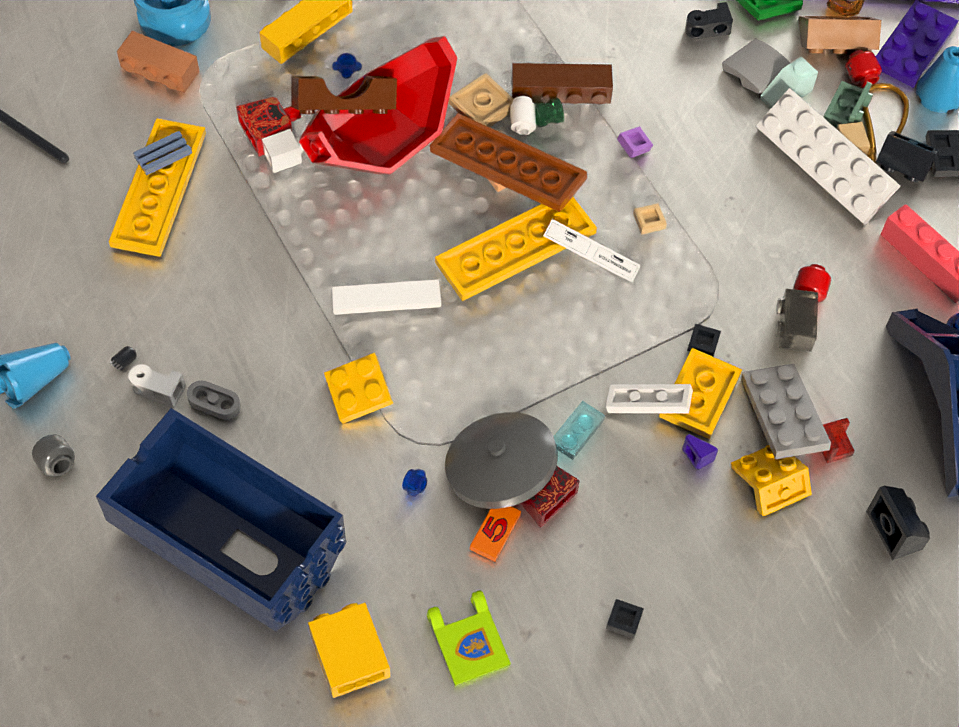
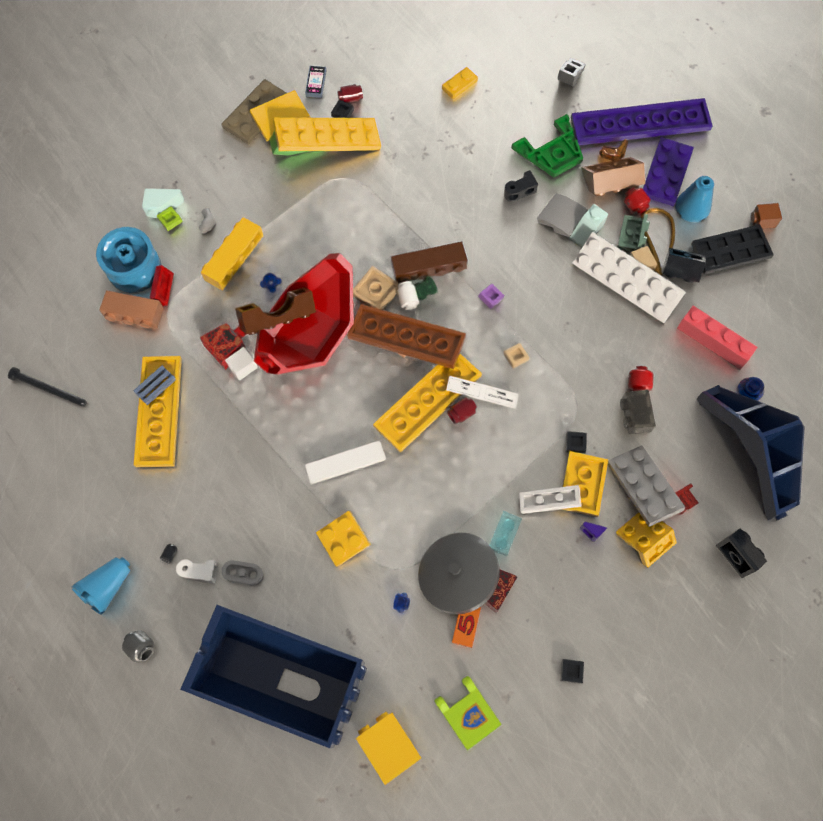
camera: 10 degrees left, 10 degrees up
none -> red plate [150,265,174,306]
none -> dark red brick [447,397,477,424]

